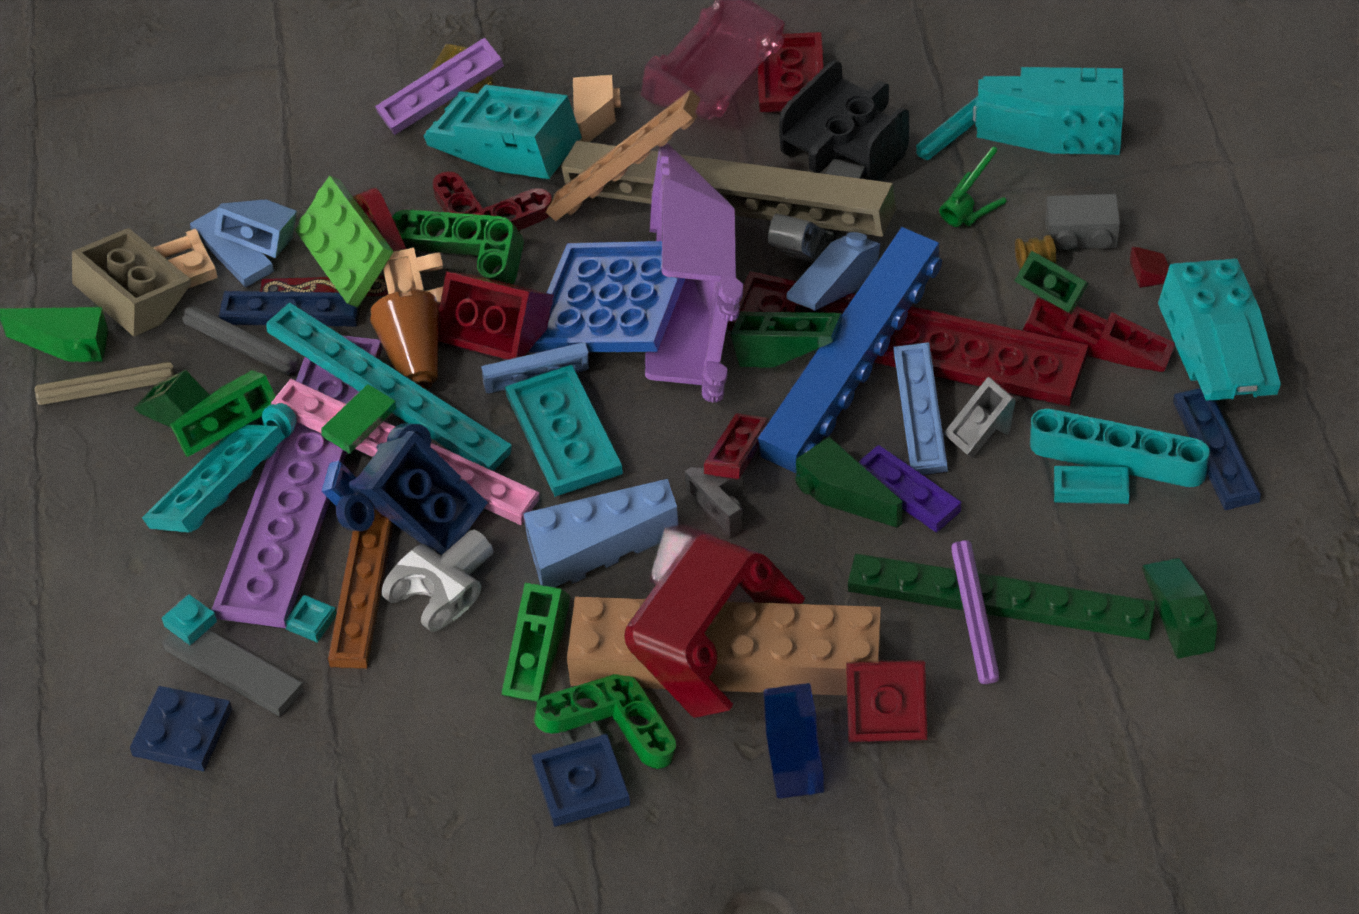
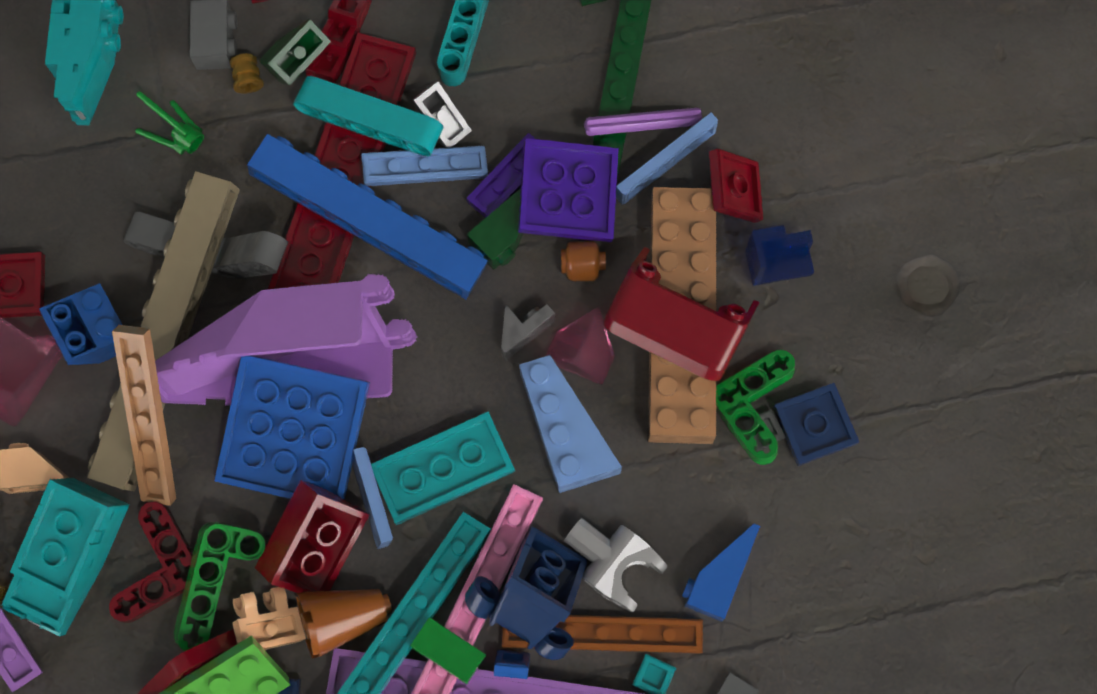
camera: 95 degrees left, 25 degrees up
green slope [501,582,571,702] -> none
dark red tile [704,413,770,479] -> none
dark green slope [730,311,842,368] -> none
black piece [779,60,910,181] -> none
medium blue slope [786,232,880,310] -> none
teal axle [916,98,976,161] -> none
teal tile [1054,466,1129,504] -> none
none -> blue slope [39,283,122,365]
none -> teal beam [293,76,443,156]
none -> dark purple plate [518,138,619,242]
none -> dark orange head [561,241,606,282]
none -> medium blue tile [616,113,718,205]
none -> blue slope [682,524,760,622]

